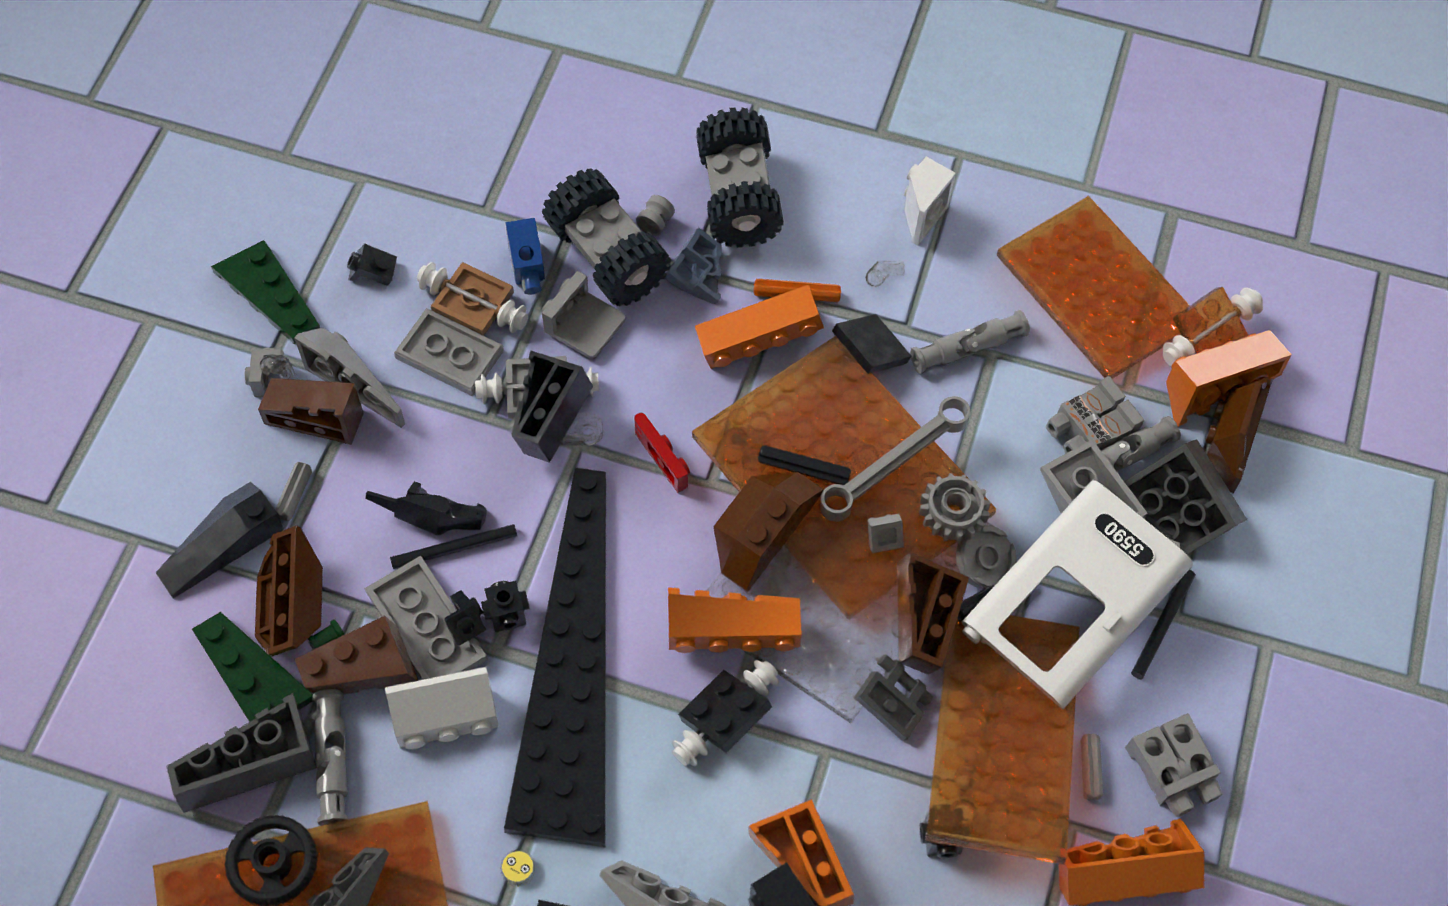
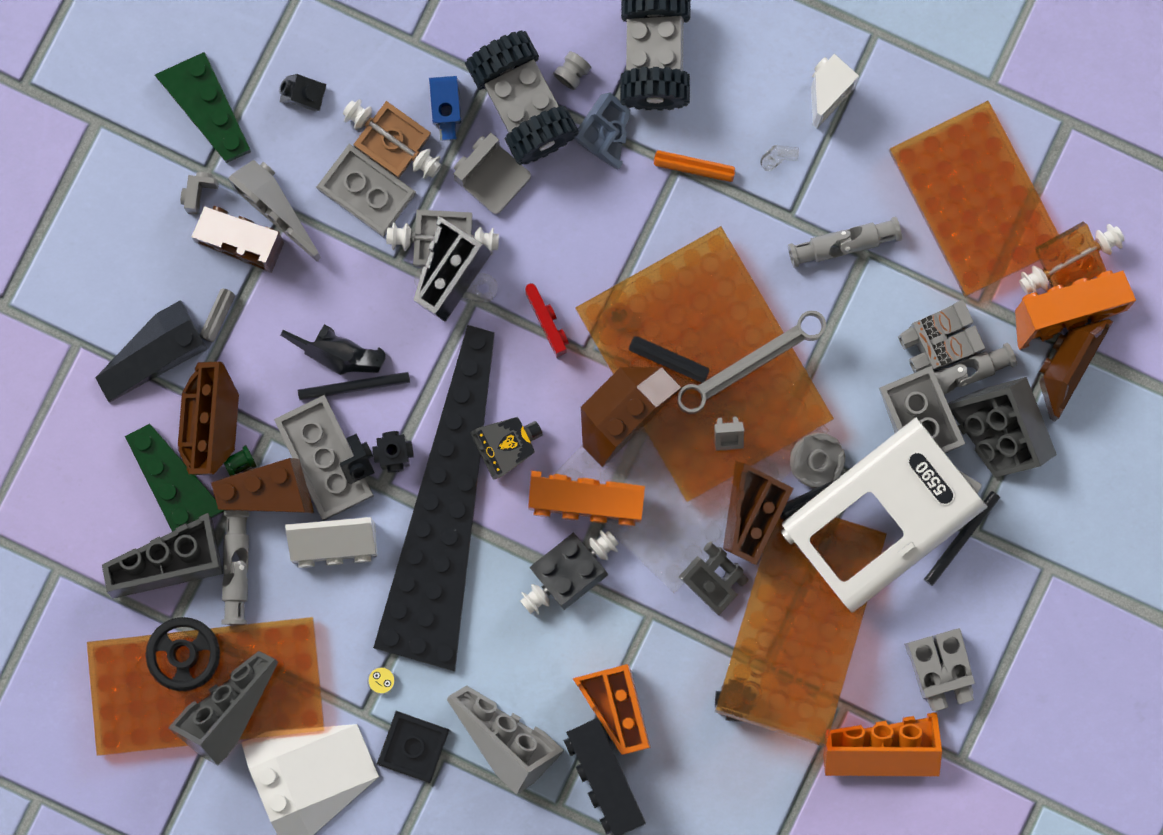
camera: 10 degrees right, 20 degrees up
clear arm [260,354,298,380] -> none
orange wedge [695,284,824,369] -> none
black tile [832,314,912,374] -> none
light grey gear [919,473,991,543] -> none
light grey axle [1081,734,1103,800] -> none
none -> torso [470,417,543,480]

